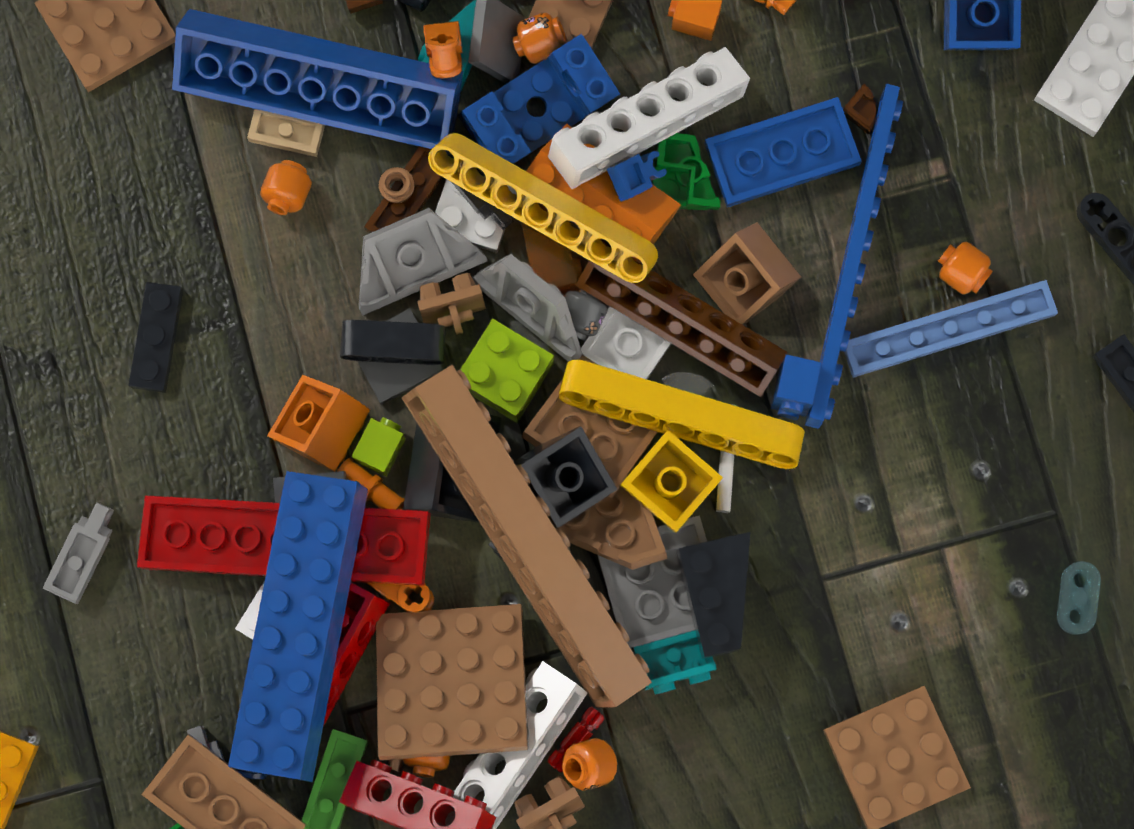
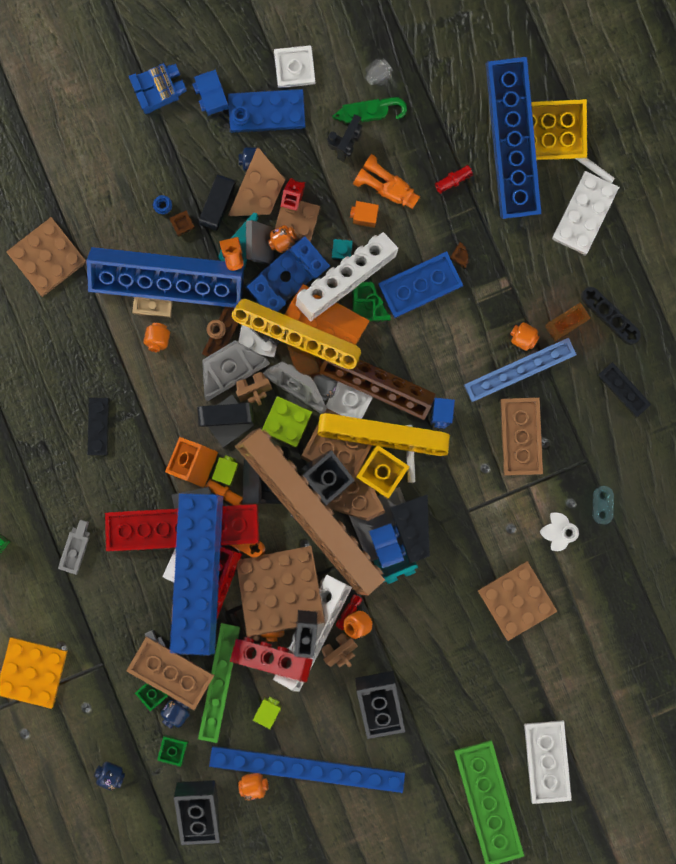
camera: 10 degrees left, 5 degrees up
blue plate [607,151,667,202] -> none
clear tile [662,372,712,395] -> none
medium nougat slope [693,222,801,325] -> none
blue plate [805,84,903,429] -> none
none -> black brick [294,610,318,658]
none -> teal plate [332,239,352,260]
none -> blue brick [369,523,406,568]
none -> medium nougat plate [500,398,543,476]
none -> white plate [540,513,579,551]
none -> clear orange brick [545,302,591,342]

